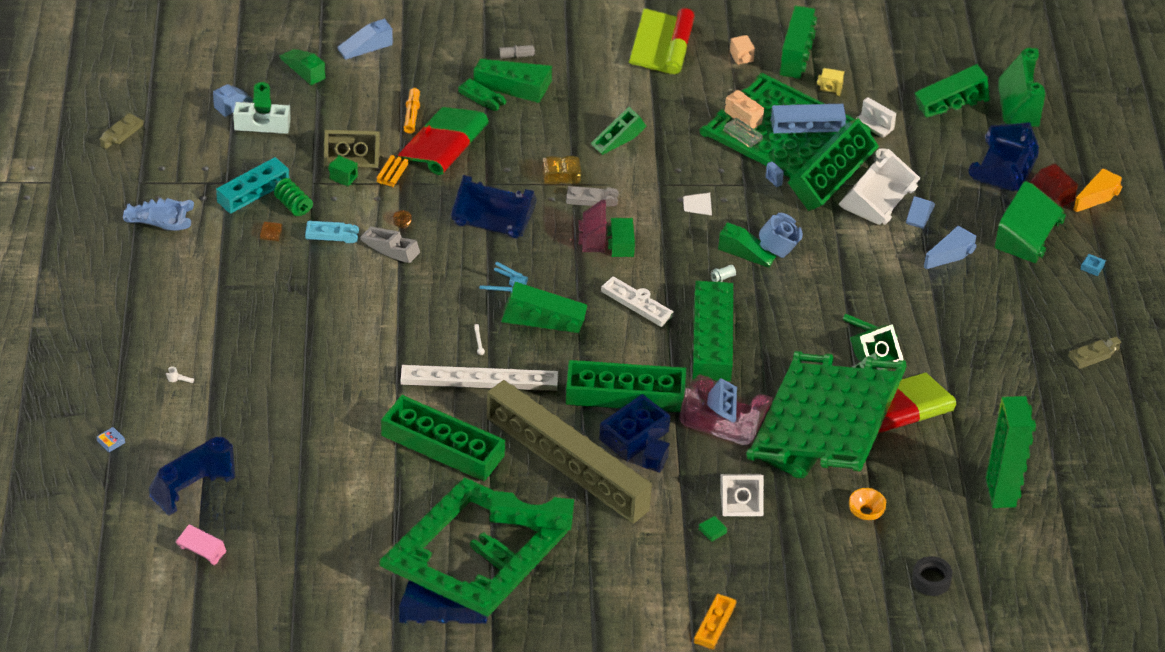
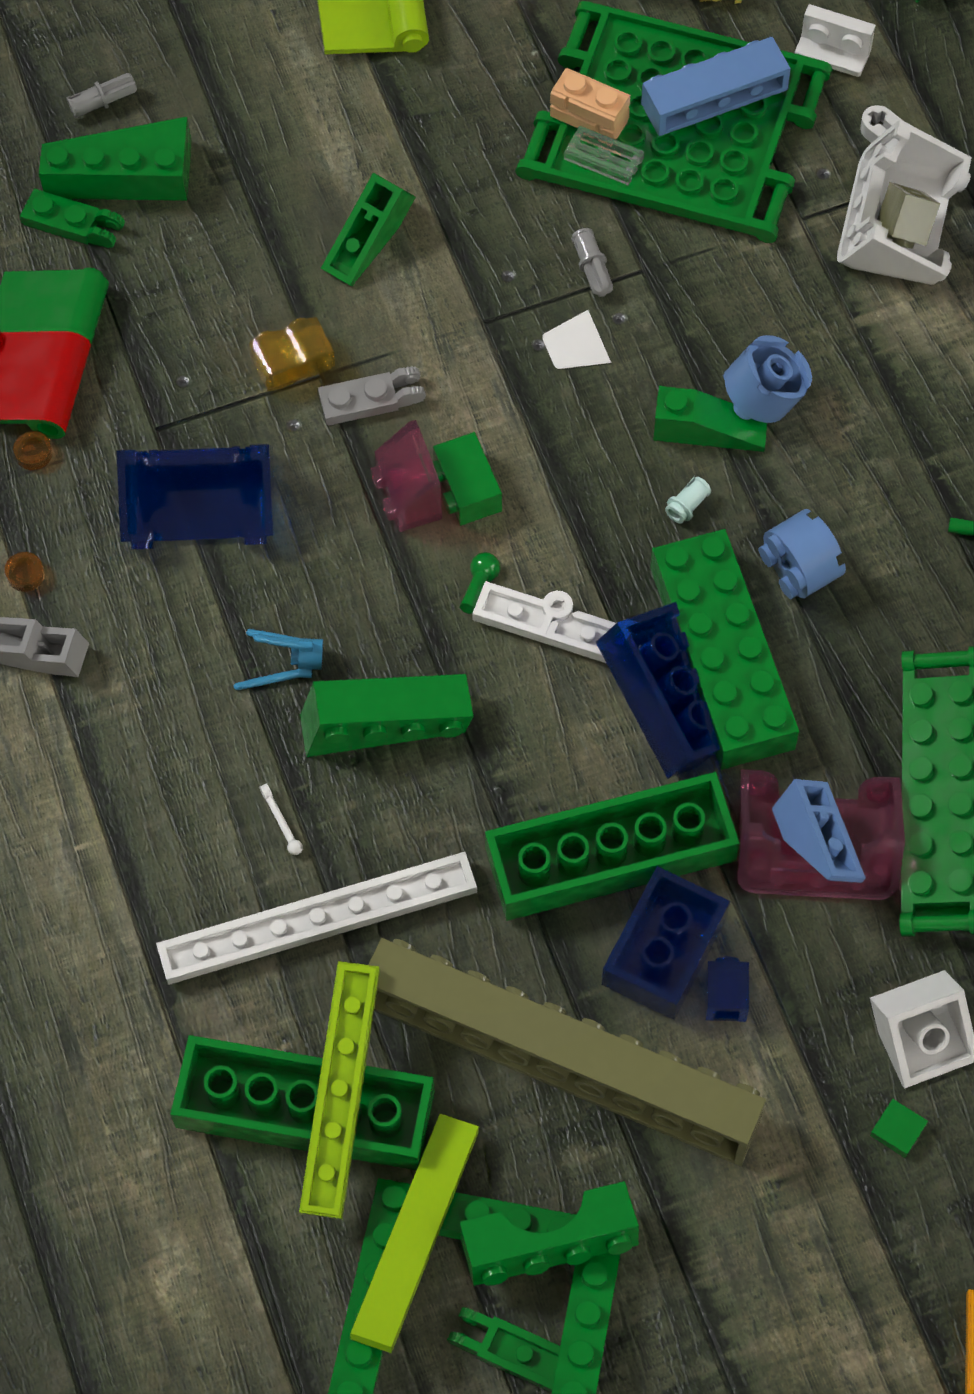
camera: 15 degrees left, 20 degrees up
medium blue tile [766,162,783,187] -> none
green brick [787,118,879,211] -> none
none -> clear orange tile [13,431,53,470]
none -> lime tile [299,961,380,1219]
none -> lime tile [350,1114,479,1353]
none -> green bar [460,552,500,614]
none -> light grey axle [571,228,613,297]
none -> clear blue wedge [596,602,720,779]
none -> medium blue brick [758,509,846,599]
none -> brick [877,182,941,249]

